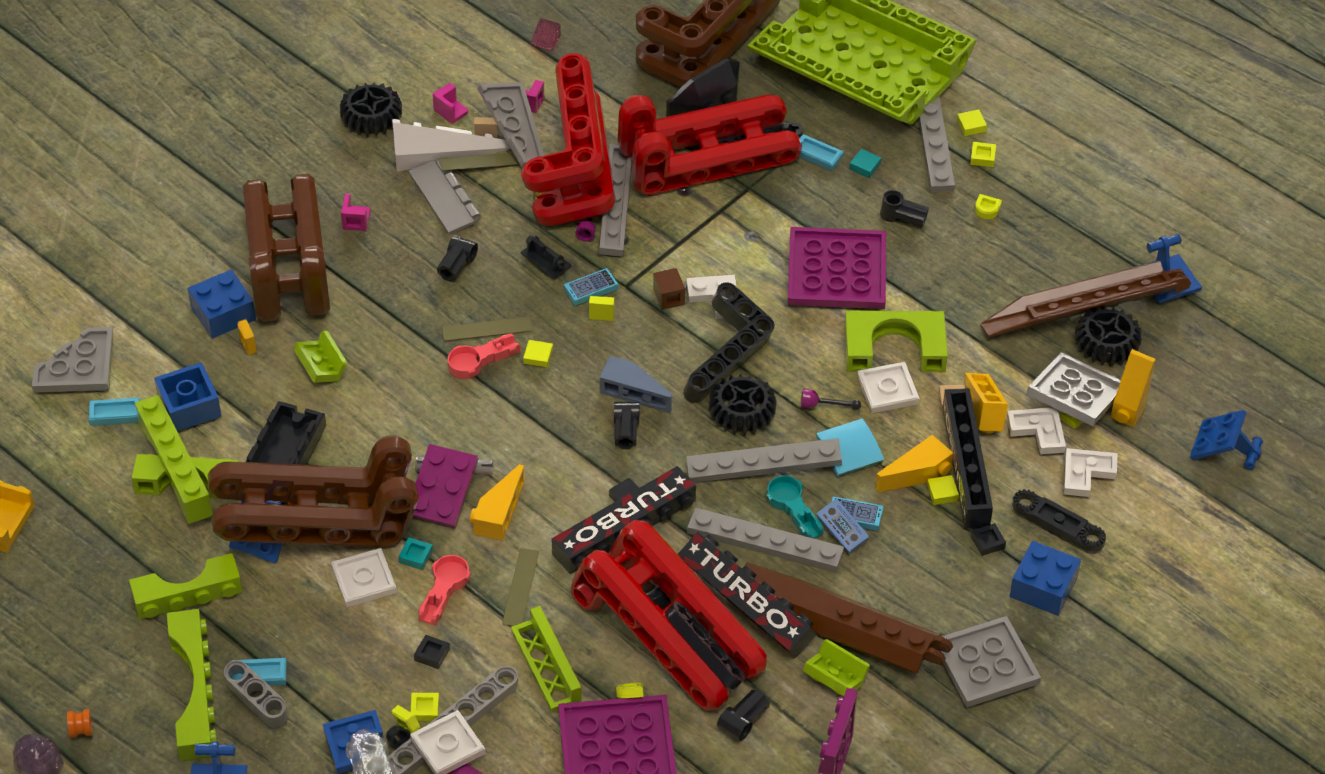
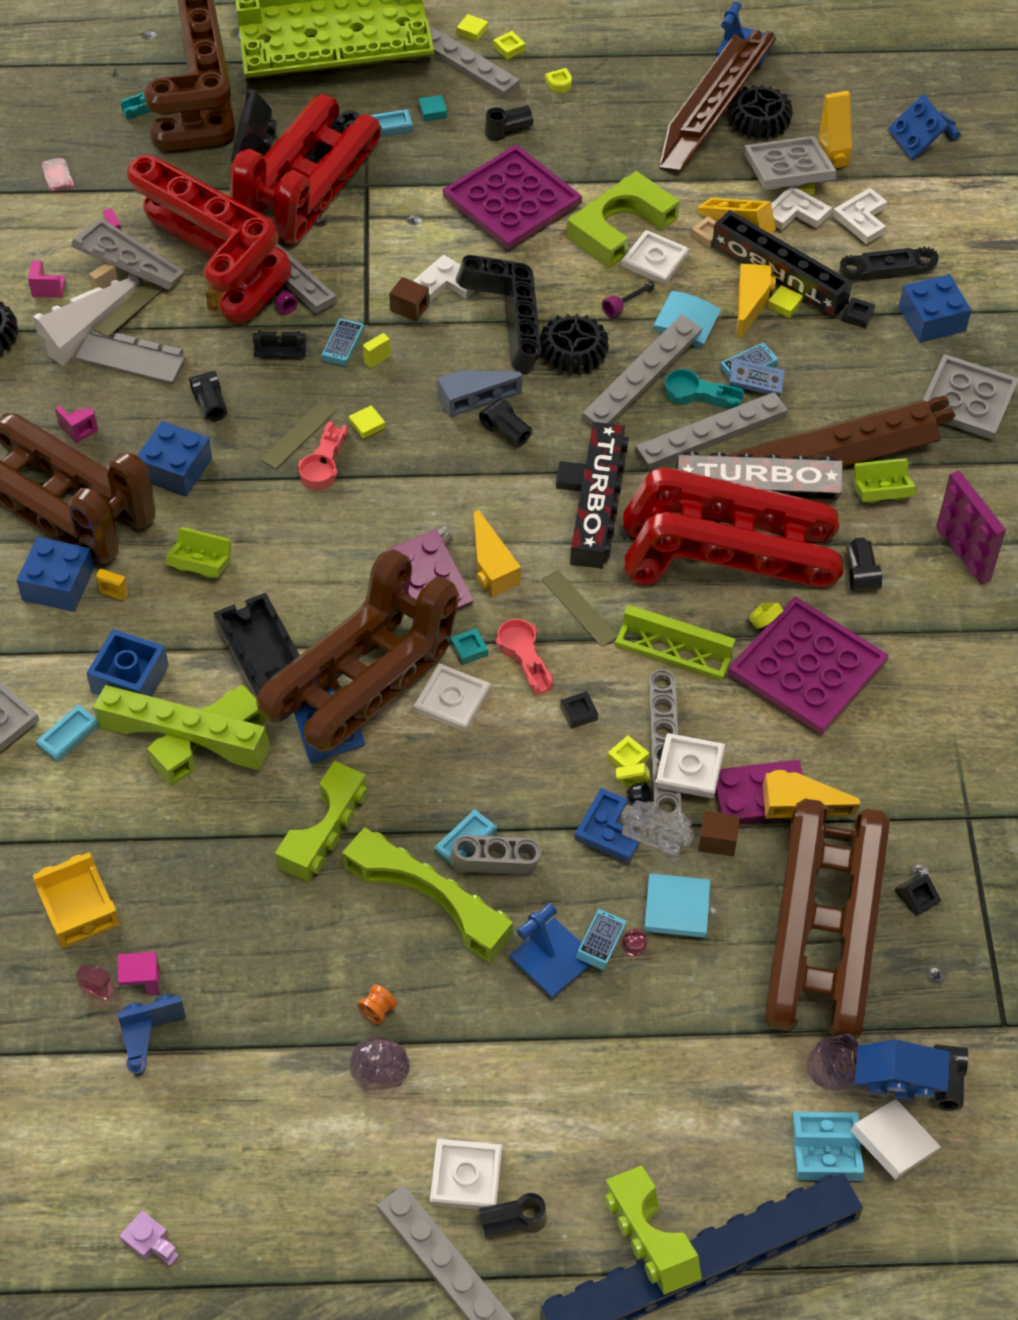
camera: 45 degrees left, 5 degrees up
black beam [665,601,745,689] -> none
none -> blue brick [137,421,212,497]

